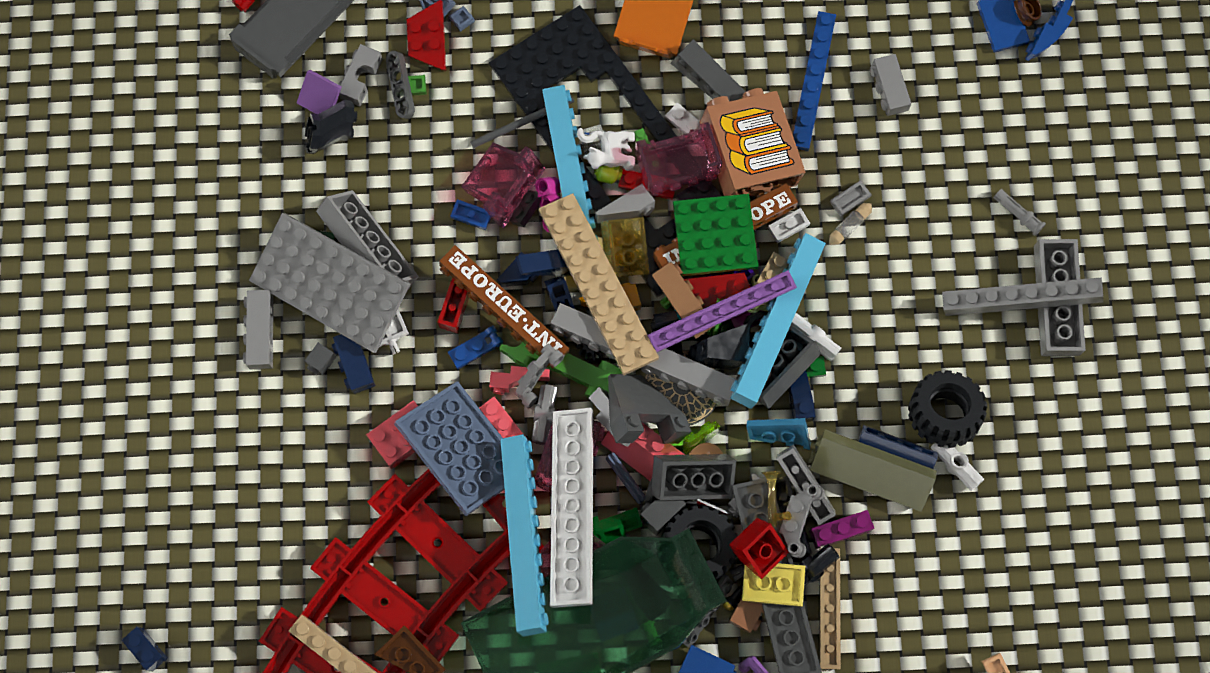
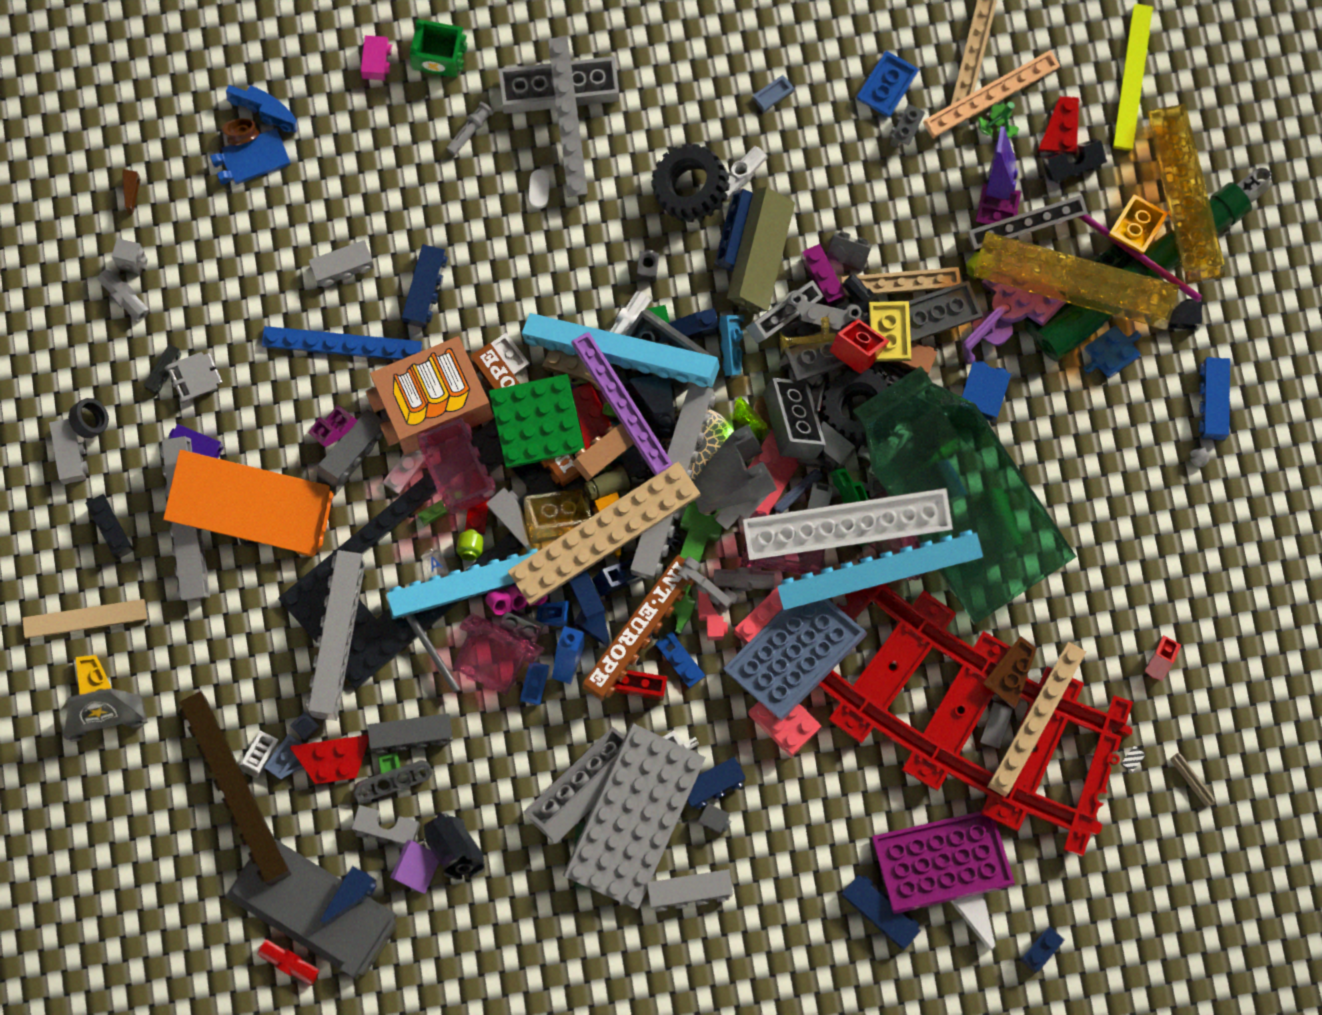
camera: 100 degrees left, 0 degrees up
white animal [577,128,635,171] -> none
piece [829,203,872,245] -> none
light grey tile [830,180,872,217] -> none
none -> light grey brick [306,550,365,721]
none -> magenta slope [308,405,358,447]
none -> dark blue slope [320,866,377,925]
none -> dark pink brick [361,35,392,81]
none -> dark grey brick [367,713,453,754]
none -> dark blue brick [402,244,449,329]
none -> green container [409,19,468,78]
none -> white tile [529,169,550,209]
none -> blue slope [536,601,569,627]
none -> blue slope [552,626,584,685]
none -> olive plant [584,465,630,501]
none -> flat silver brick [637,250,659,282]
none -> sand blue tile [752,75,795,113]
none -> dark grey slope [807,481,833,509]
none -> dark grey bracket [827,231,872,270]
none -> dark blue brick [841,875,921,951]
none -> blue plate [857,50,919,118]
none -> magenta plate [872,811,1015,914]
none -> dark grey bracket [889,104,925,148]
none -> white slope [950,893,995,951]
none -> light grey slope [980,702,1013,749]

